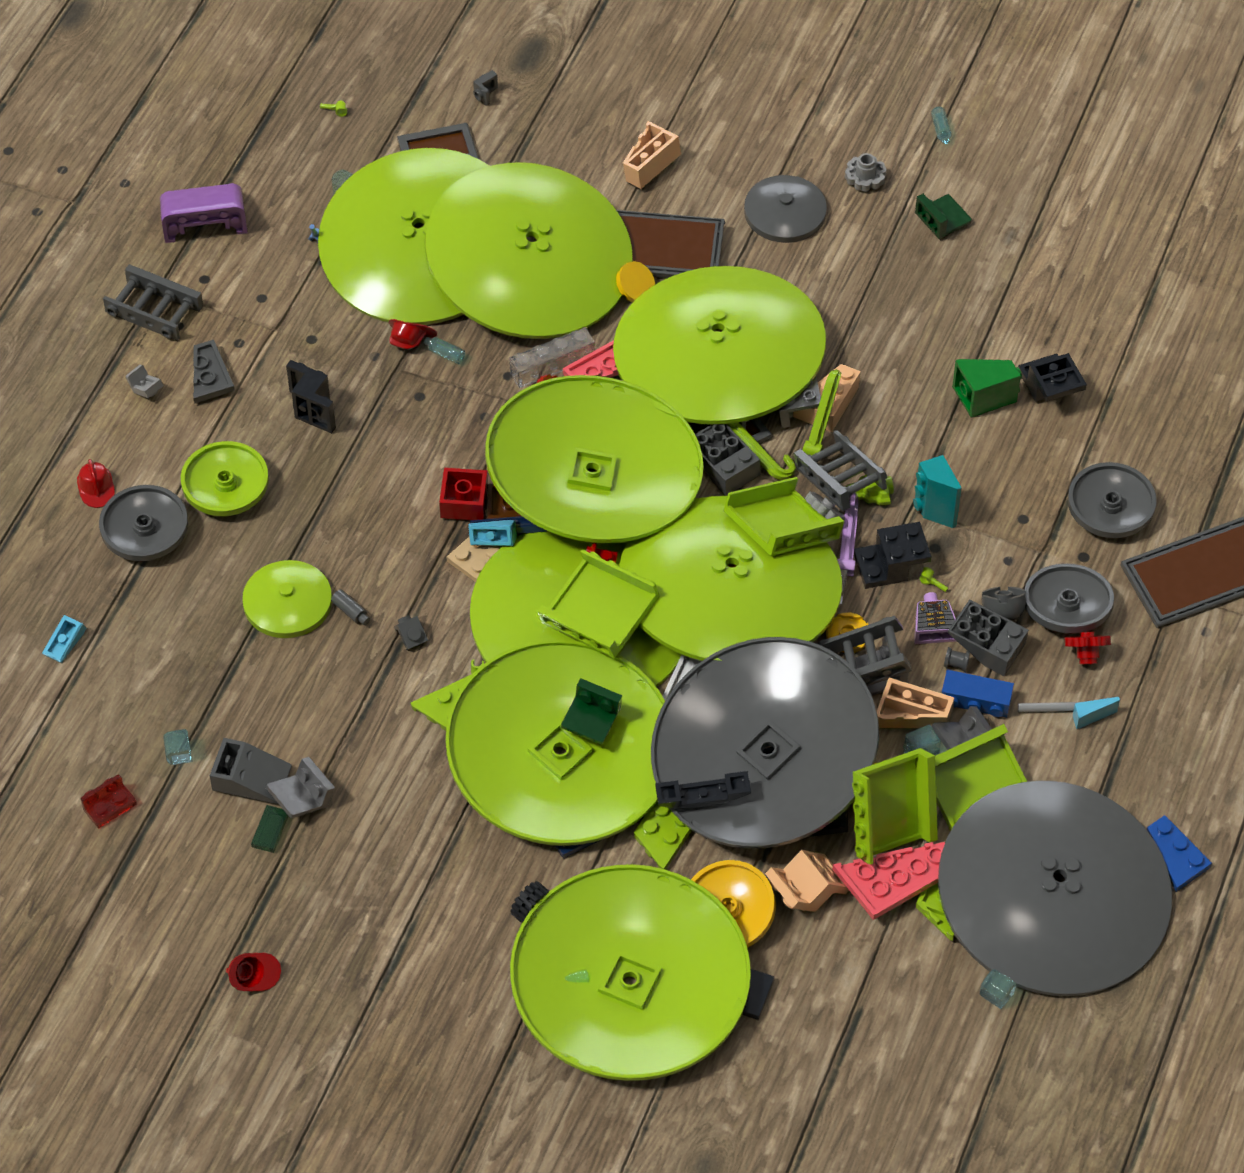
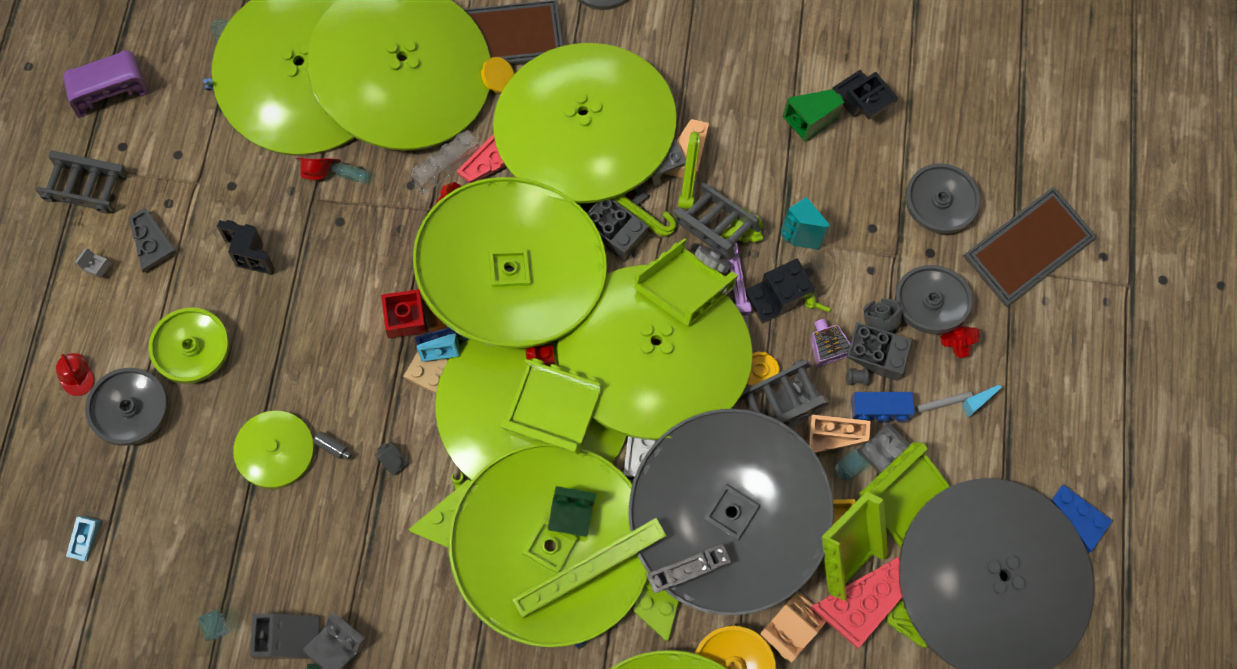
camera: 20 degrees left, 15 degrees up
none -> lime tile [512,518,666,618]

